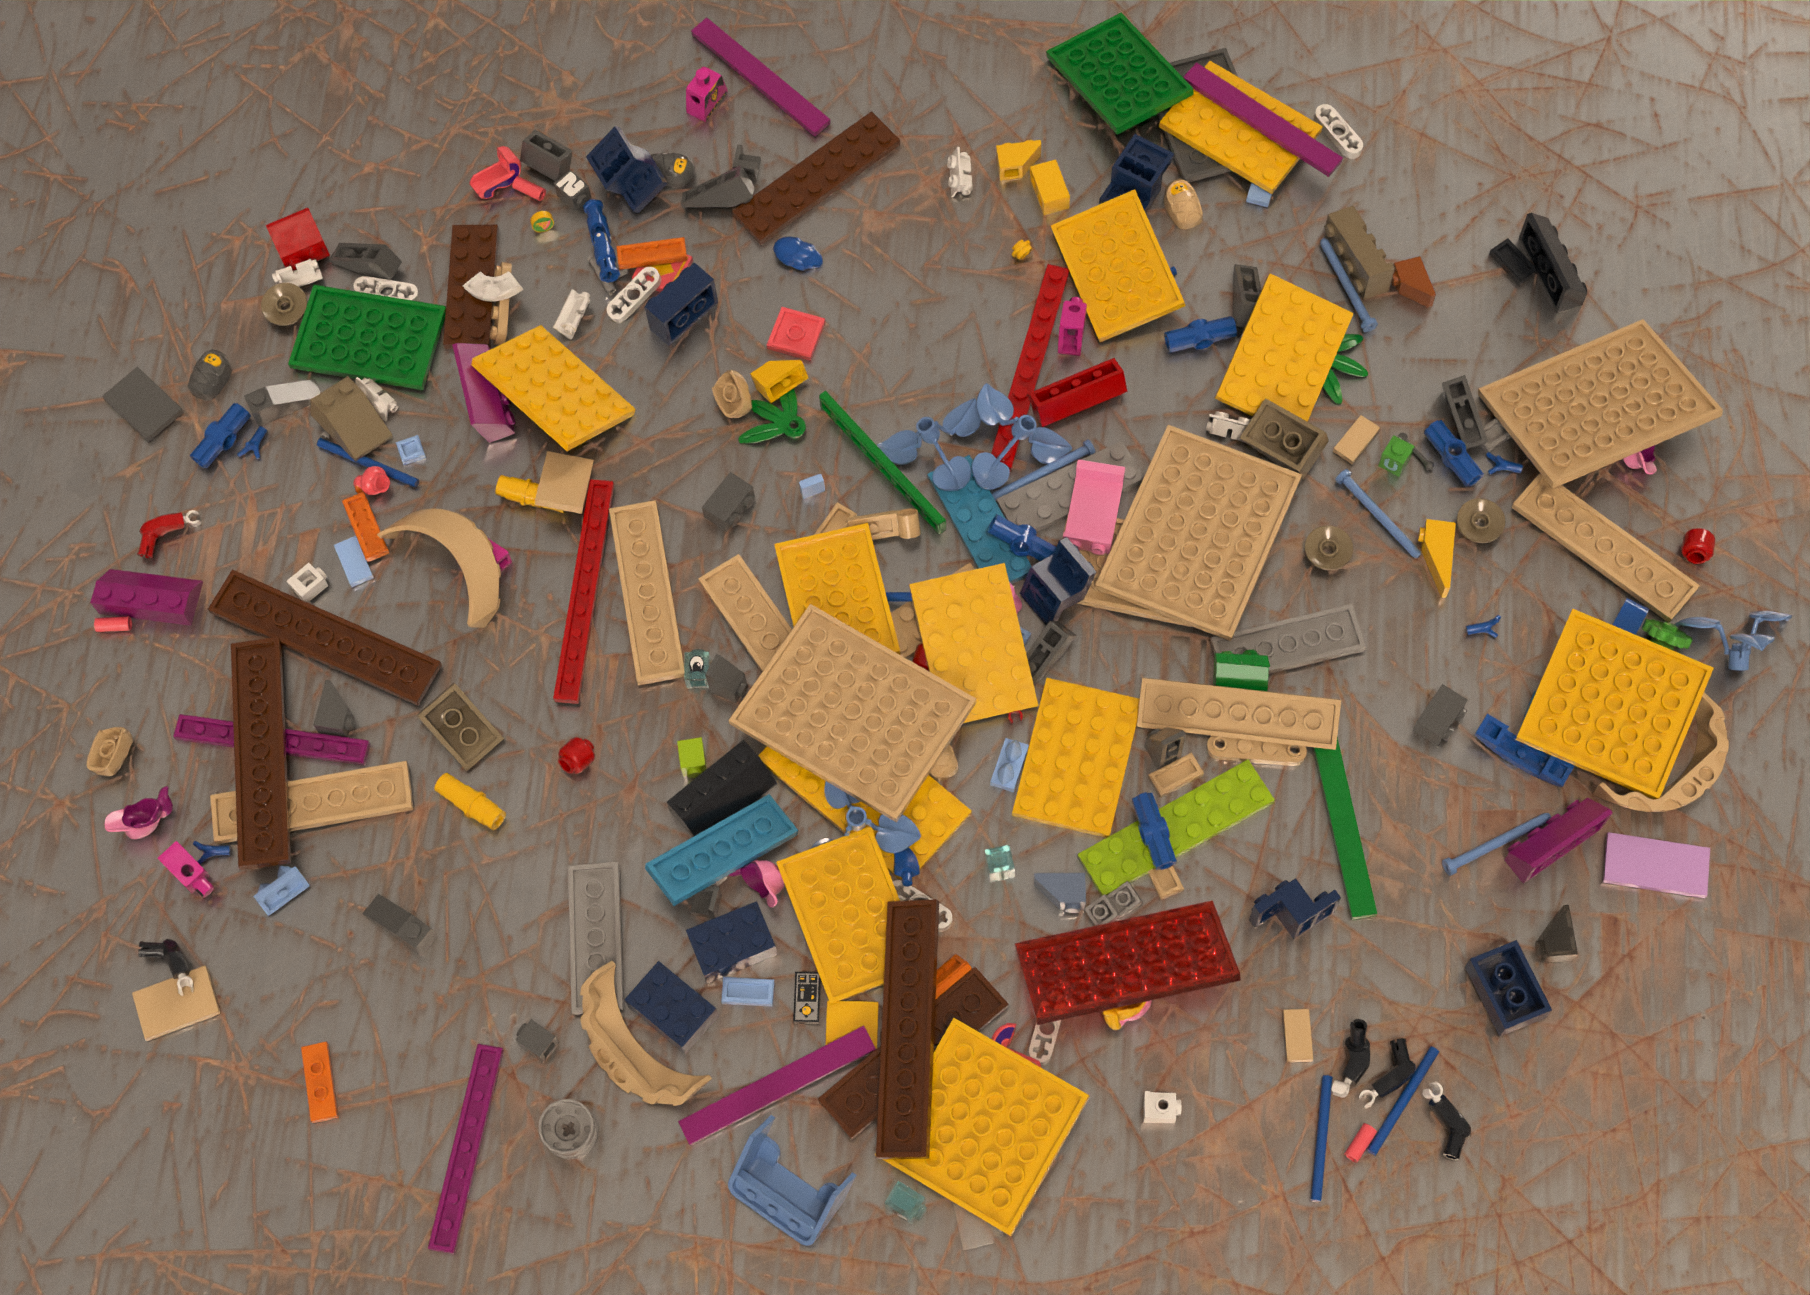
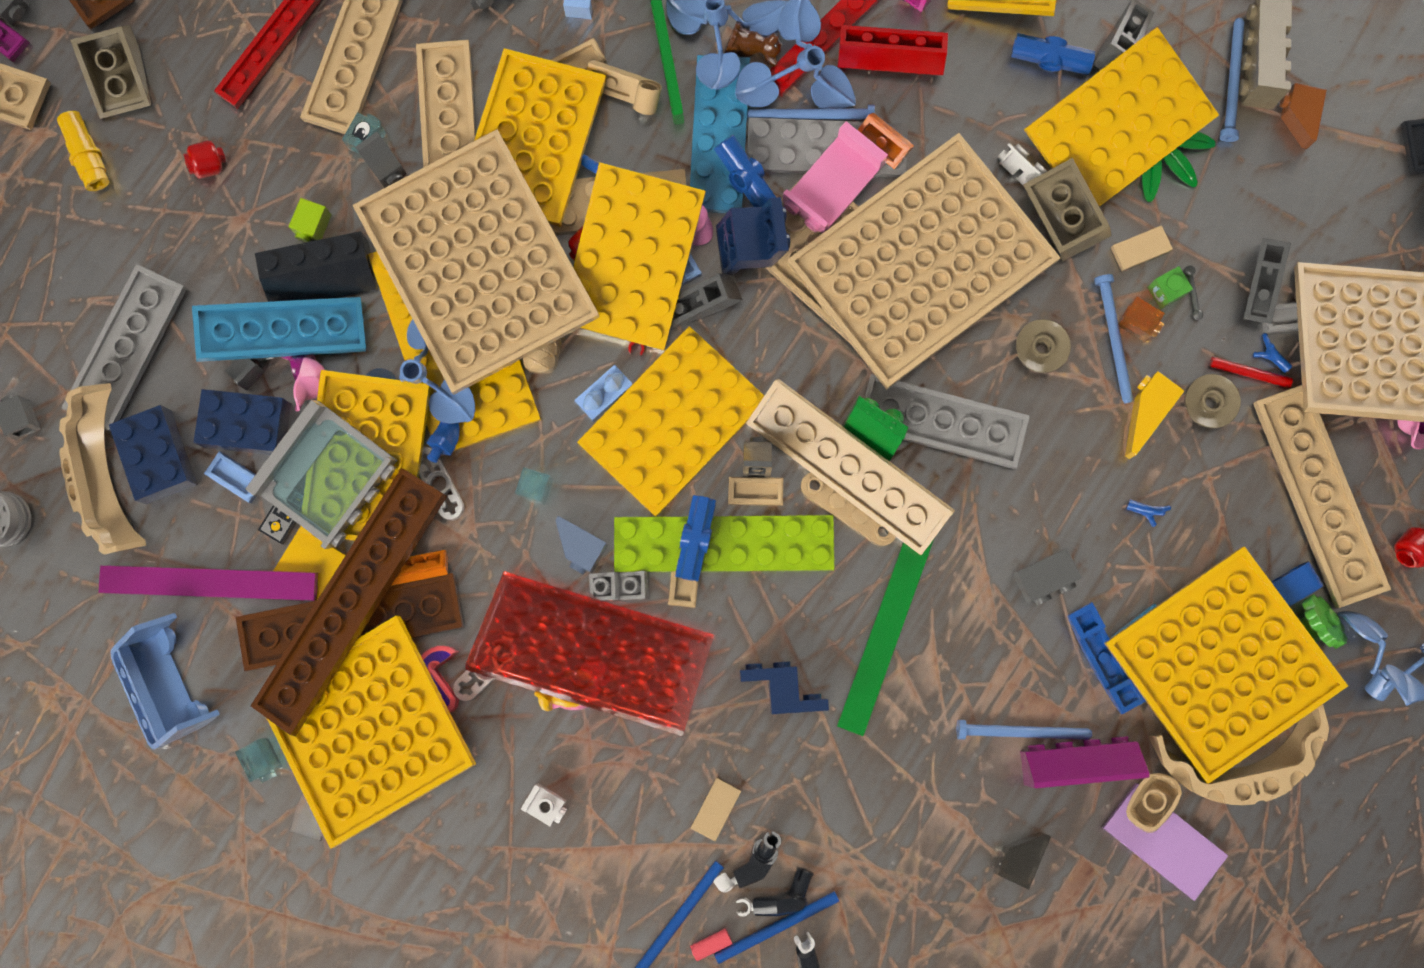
camera: 30 degrees right, 15 degrees up
blue piece [1424,420,1484,487] -> none
dark blue brick [1465,940,1552,1037] -> none
none -> clear light blue panel [245,400,397,549]
none -> reddish brown animal [724,21,782,67]
none -> orange slope [858,113,914,169]
none -> clear orange brick [1118,297,1165,342]
none -> tan piece [1126,773,1182,833]
none -> red bar [1209,357,1293,388]

